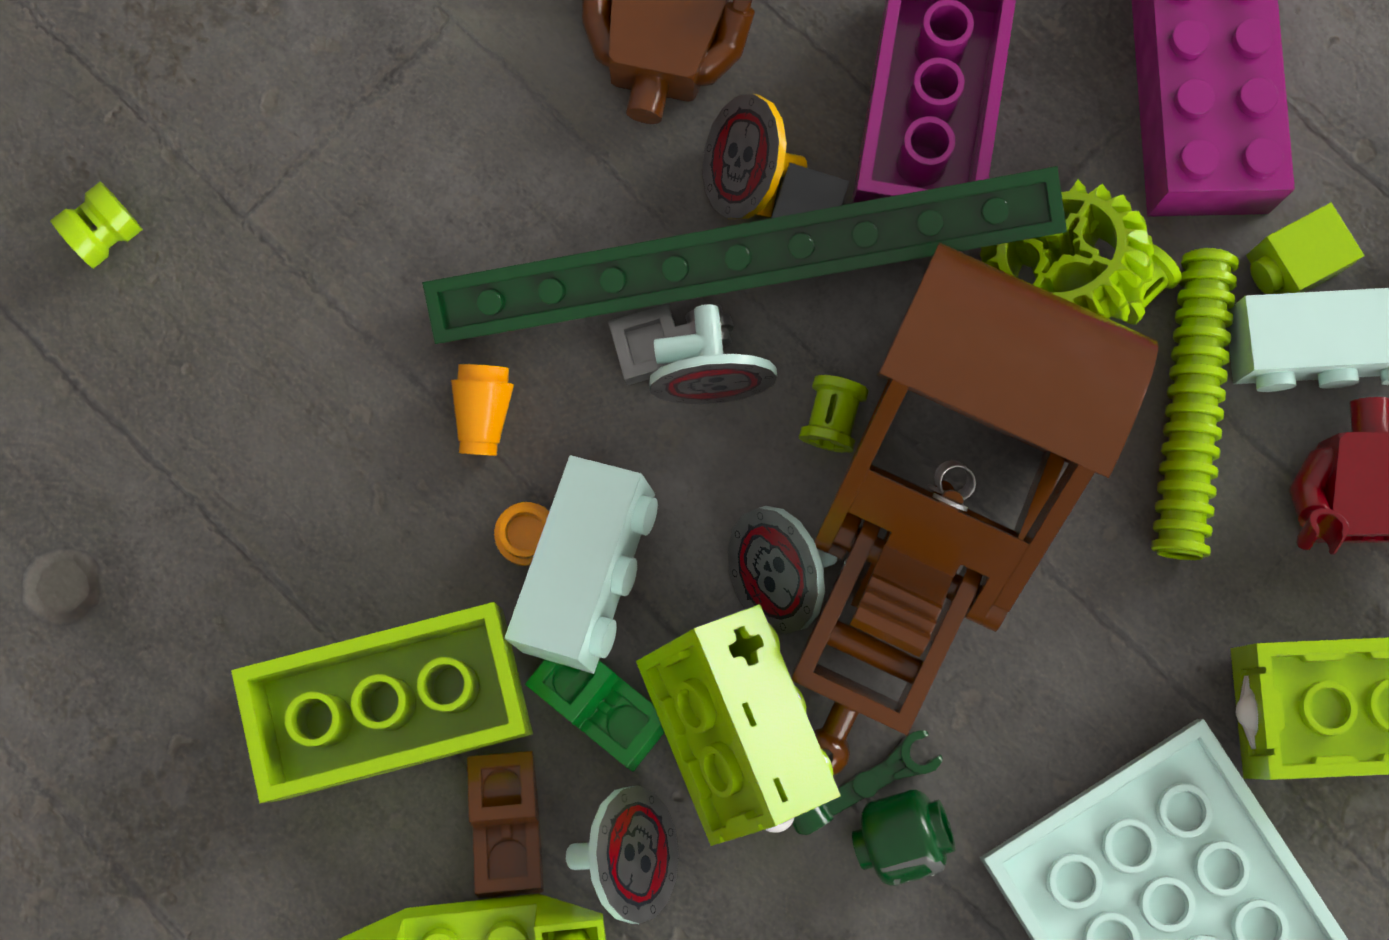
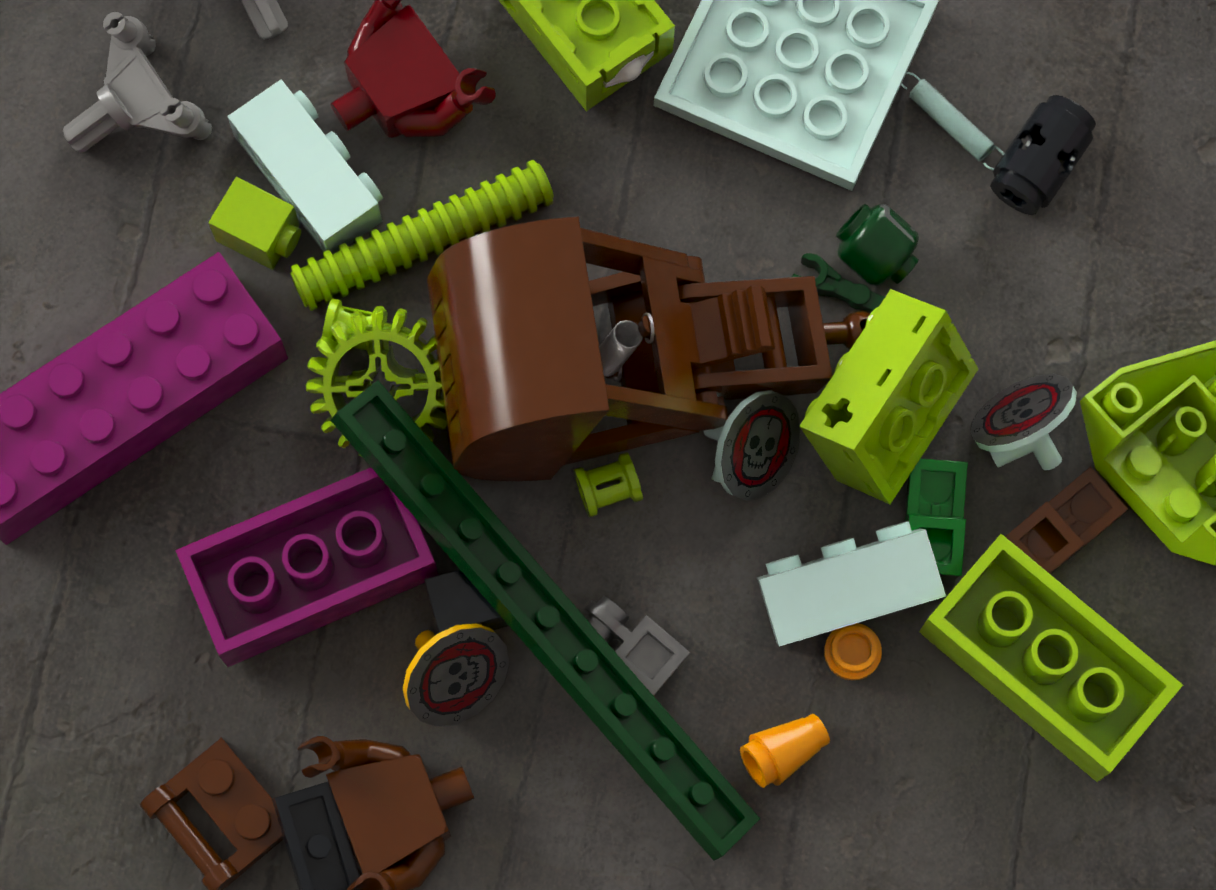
camera: 125 degrees left, 5 degrees down
shield [649,304,777,404] -> none

